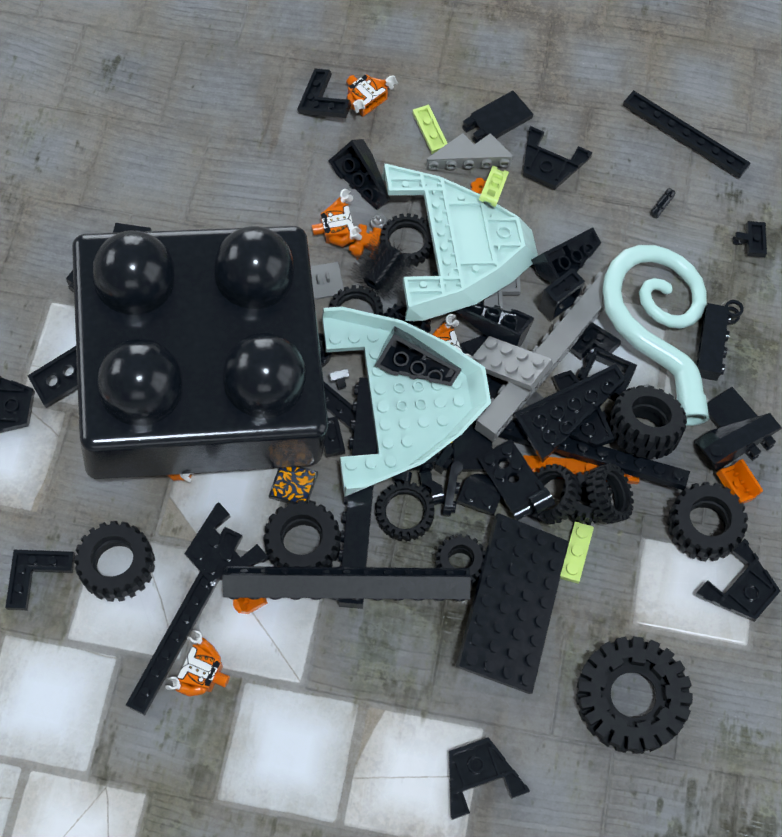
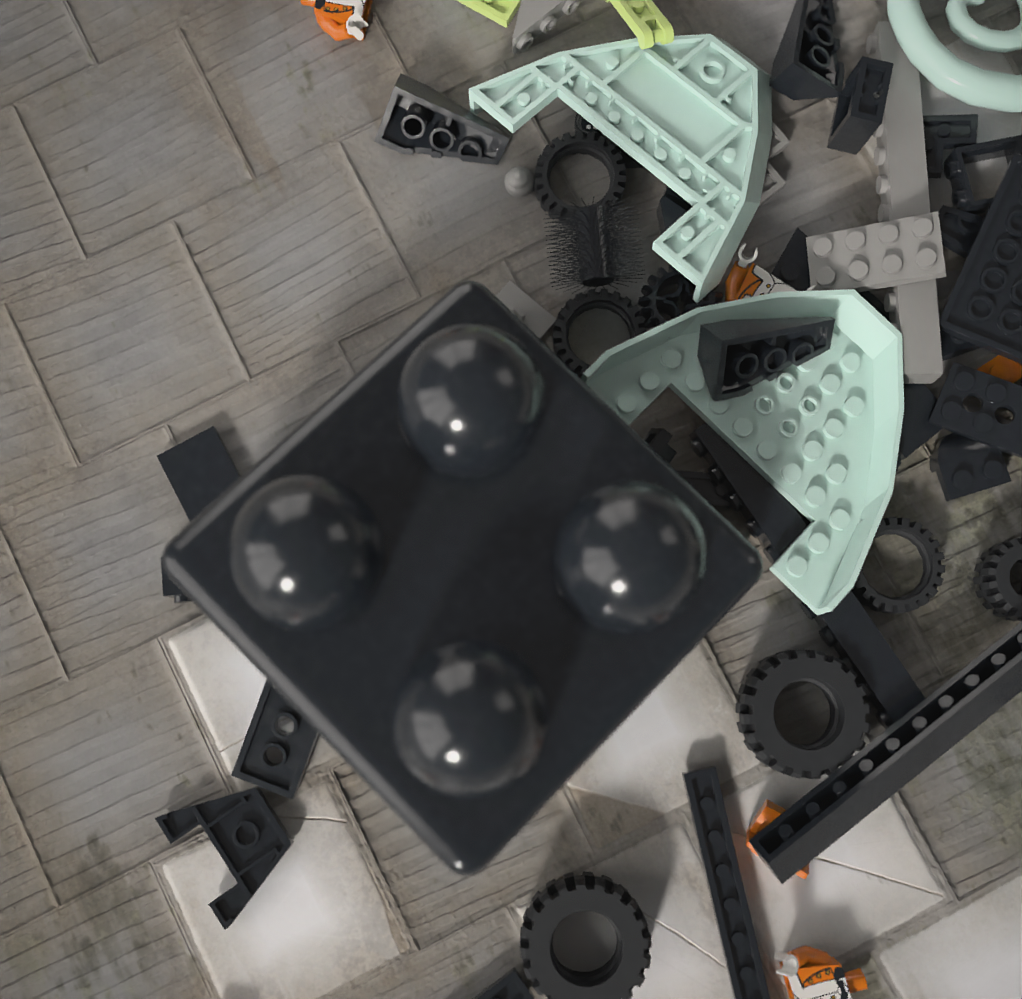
camera: 35 degrees left, 15 degrees up
black wing [184,502,269,584] -> none
tile [269,466,318,504] -> none
black plate [297,68,352,118] -> none
torso [312,189,362,247] -> none
orange animal [349,224,382,262] -> none
black piece [419,469,445,505] -> none
black plate [443,461,463,516] -> none
black wedge [456,302,534,347] -> none
orange plant [471,178,487,194] -> none

